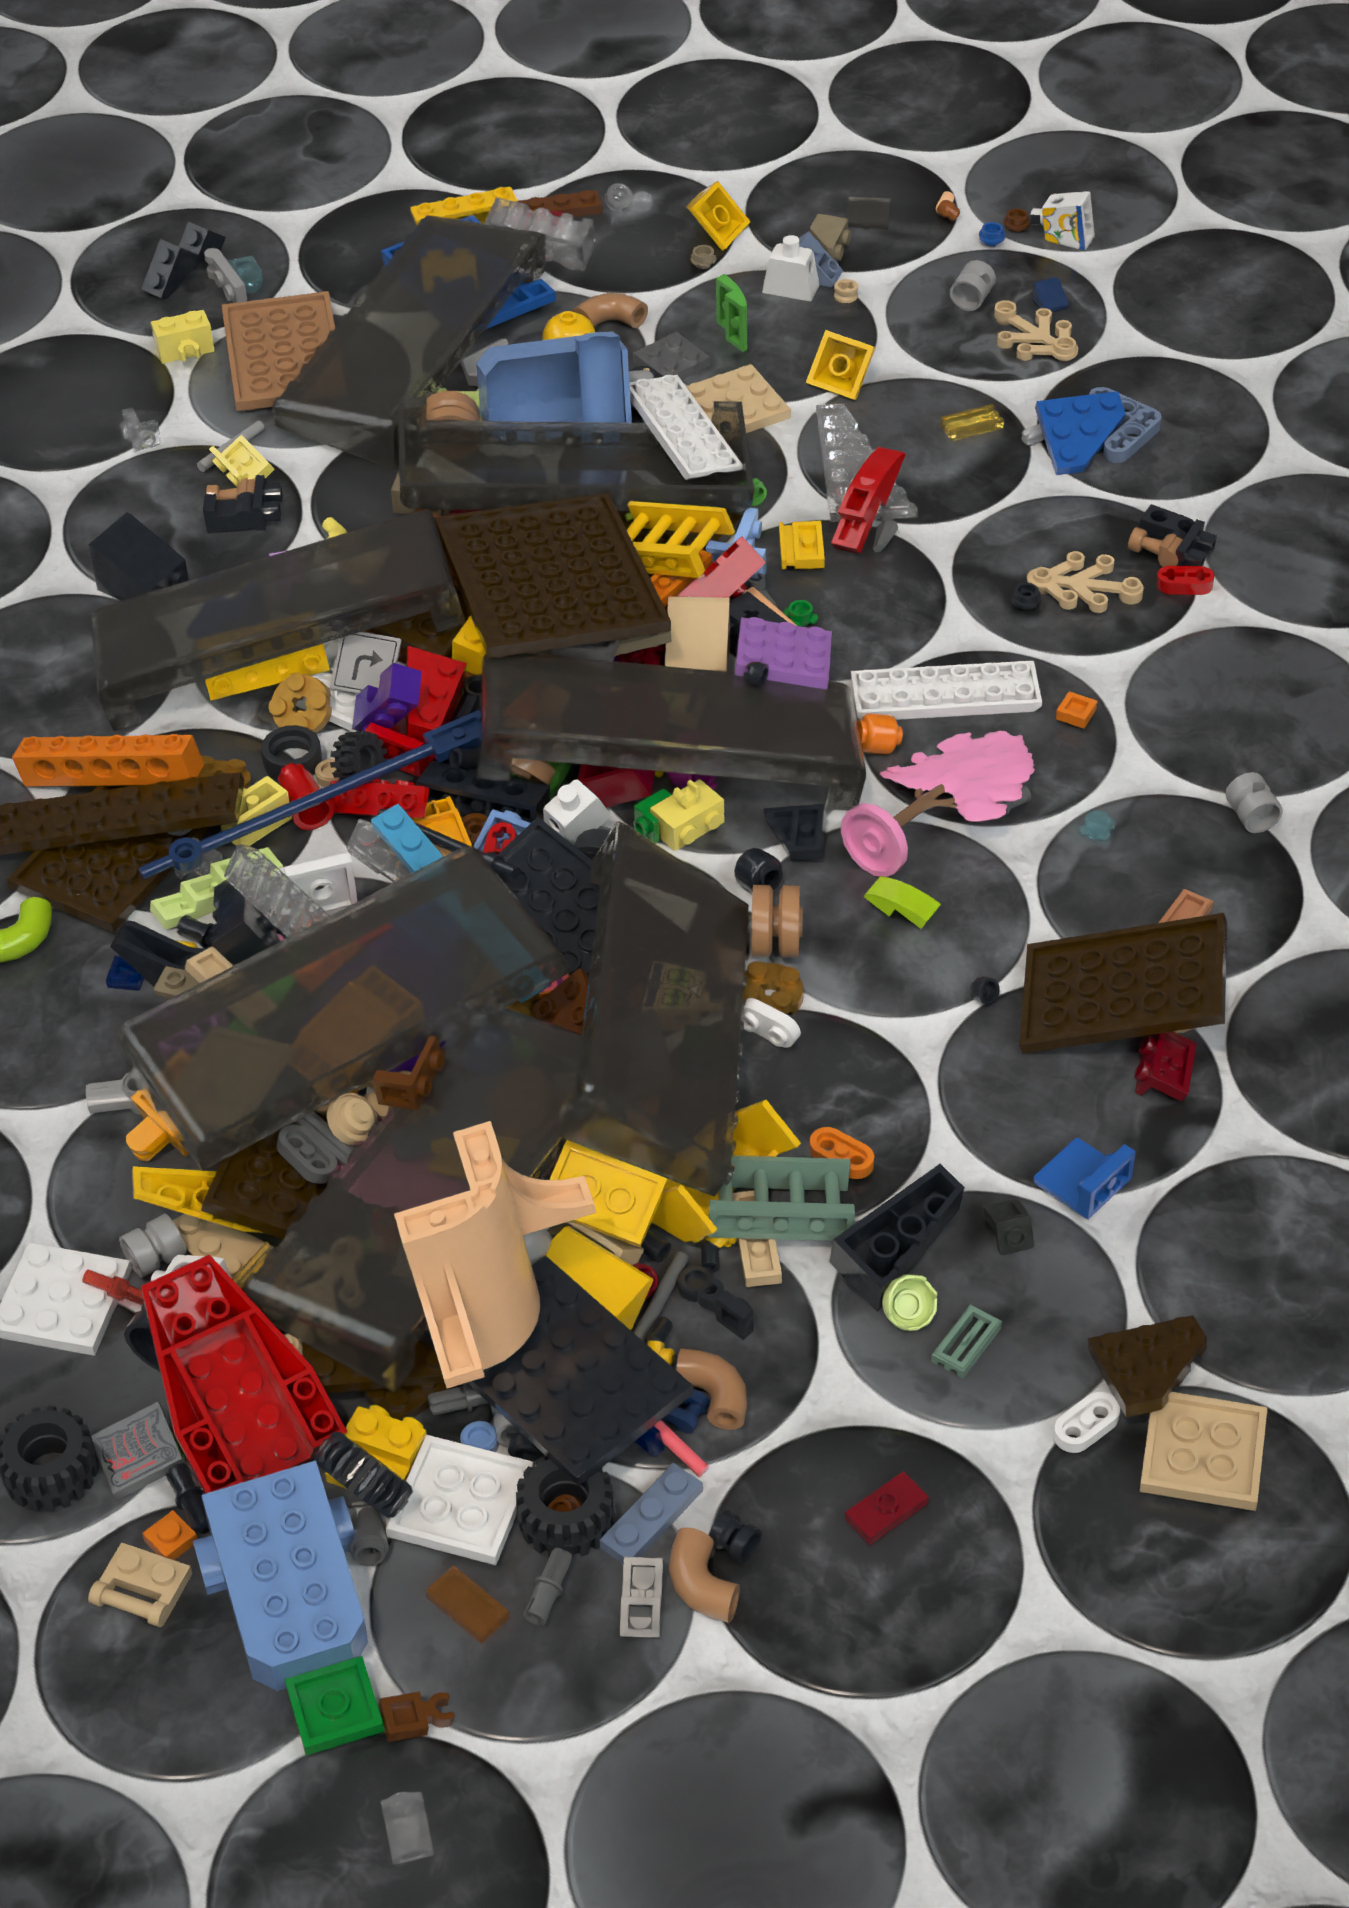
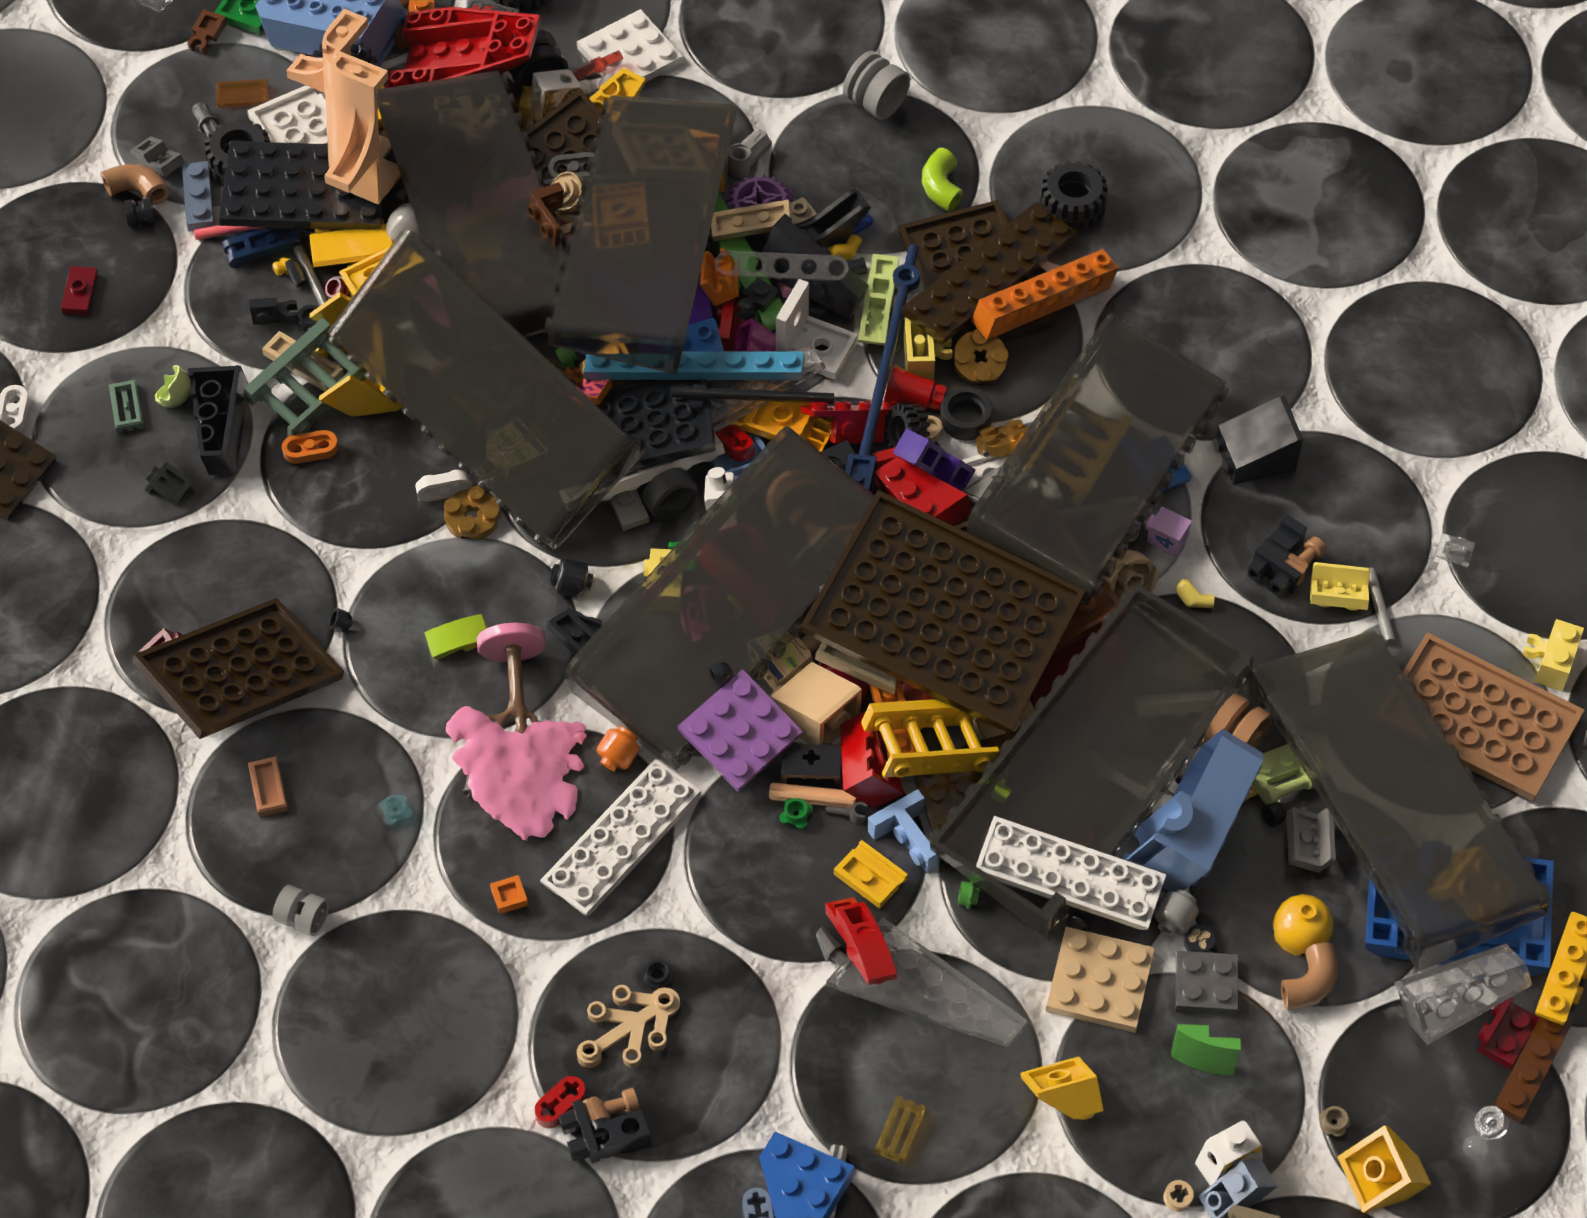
camera: 130 degrees right, 10 degrees up
medium nougat cylinder [676,1348,747,1430] -> none
medium nougat wheel [752,885,803,958] -> none
blue bracket [1033,1138,1136,1219] -> none

